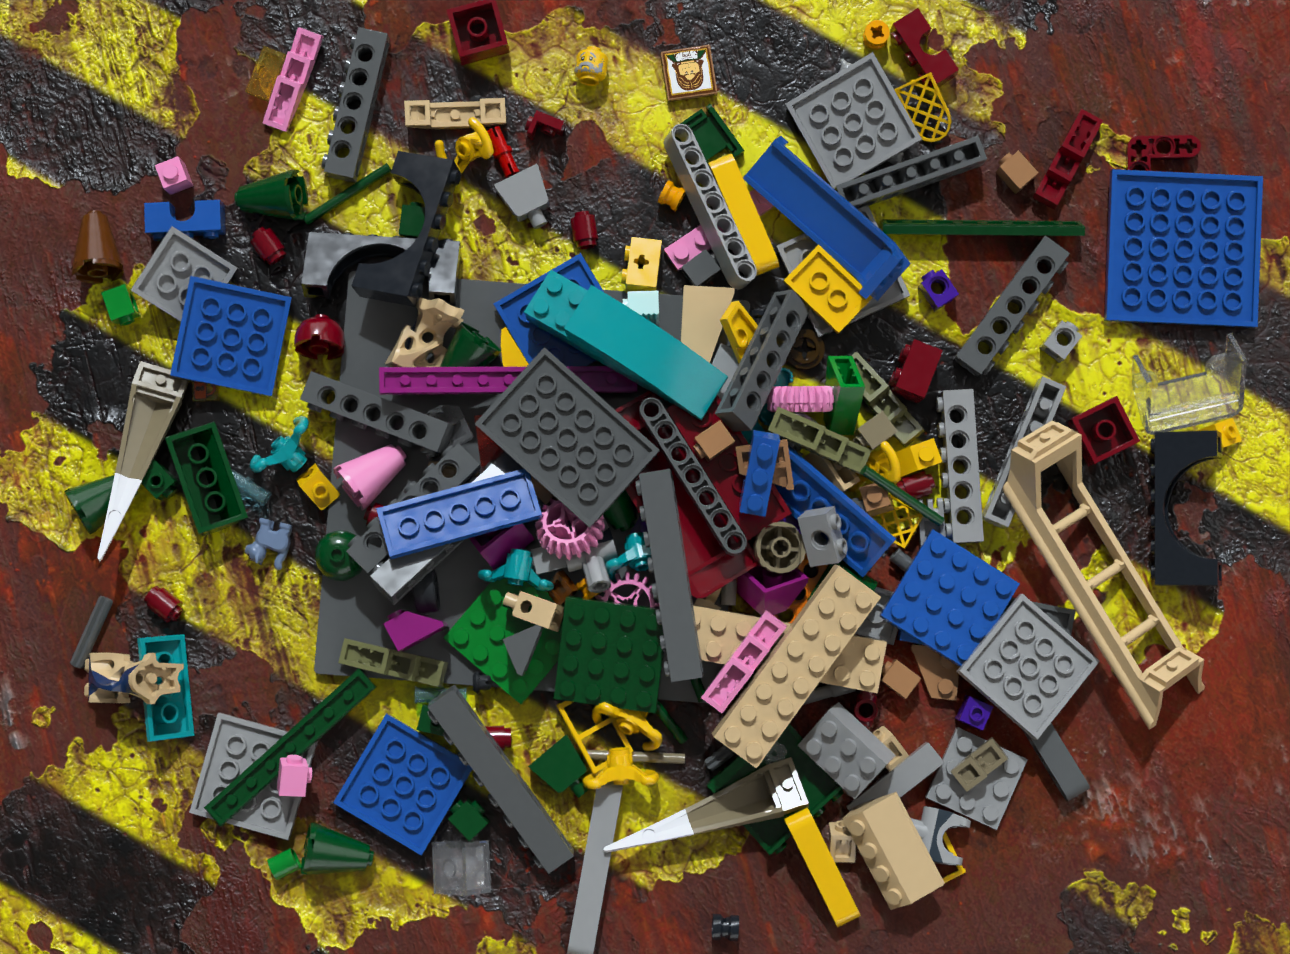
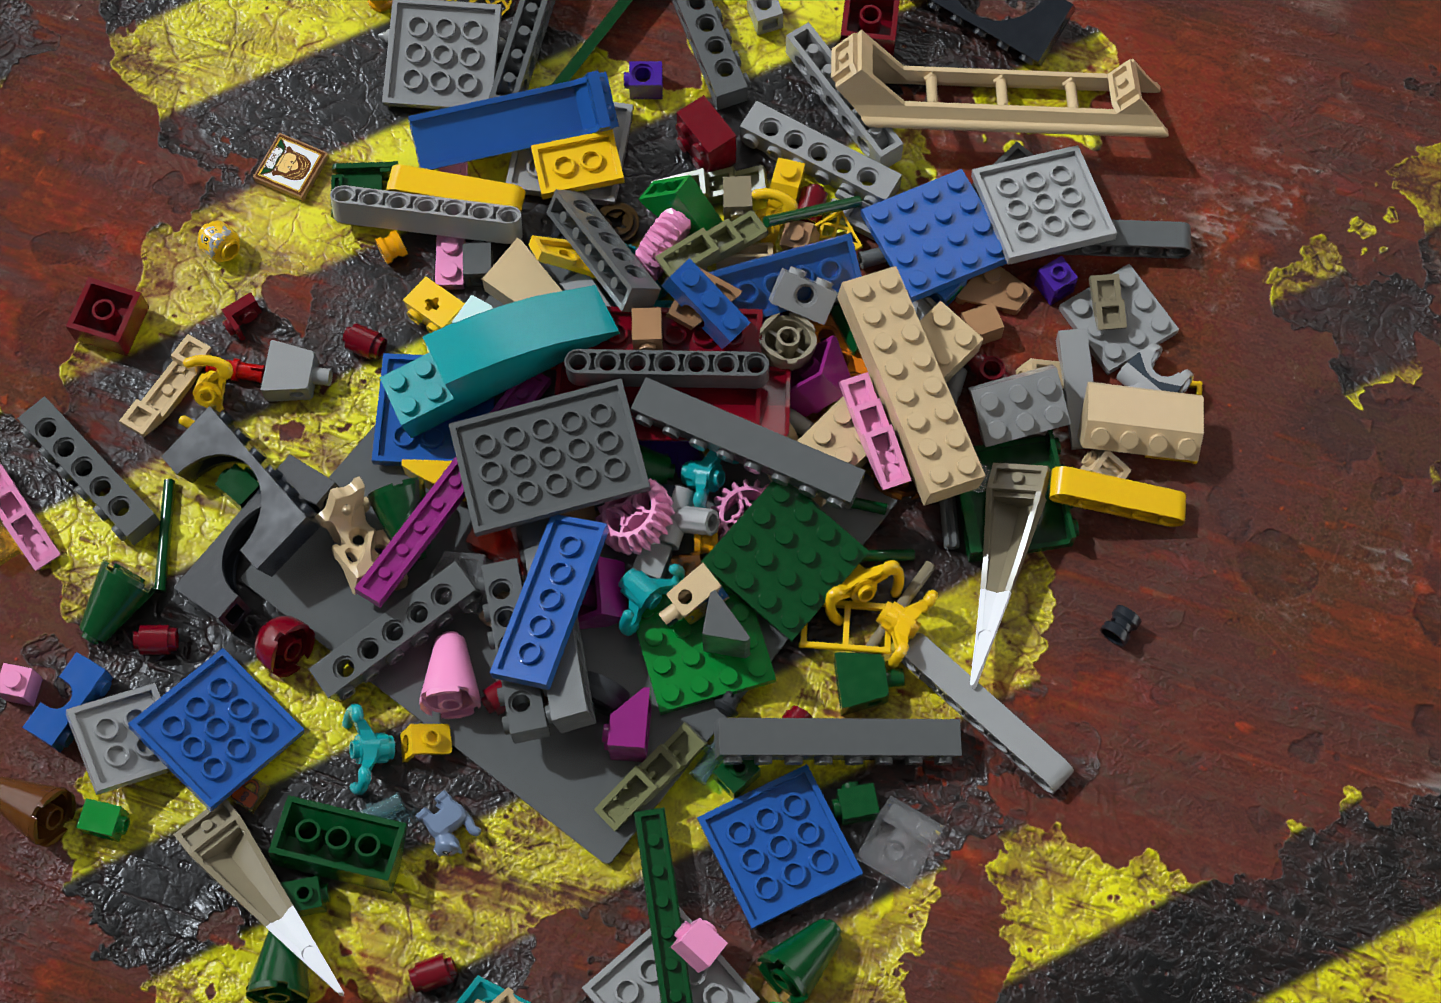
camera: 55 degrees left, 15 degrees down
dark green cylinder [315,530,363,581] -> none

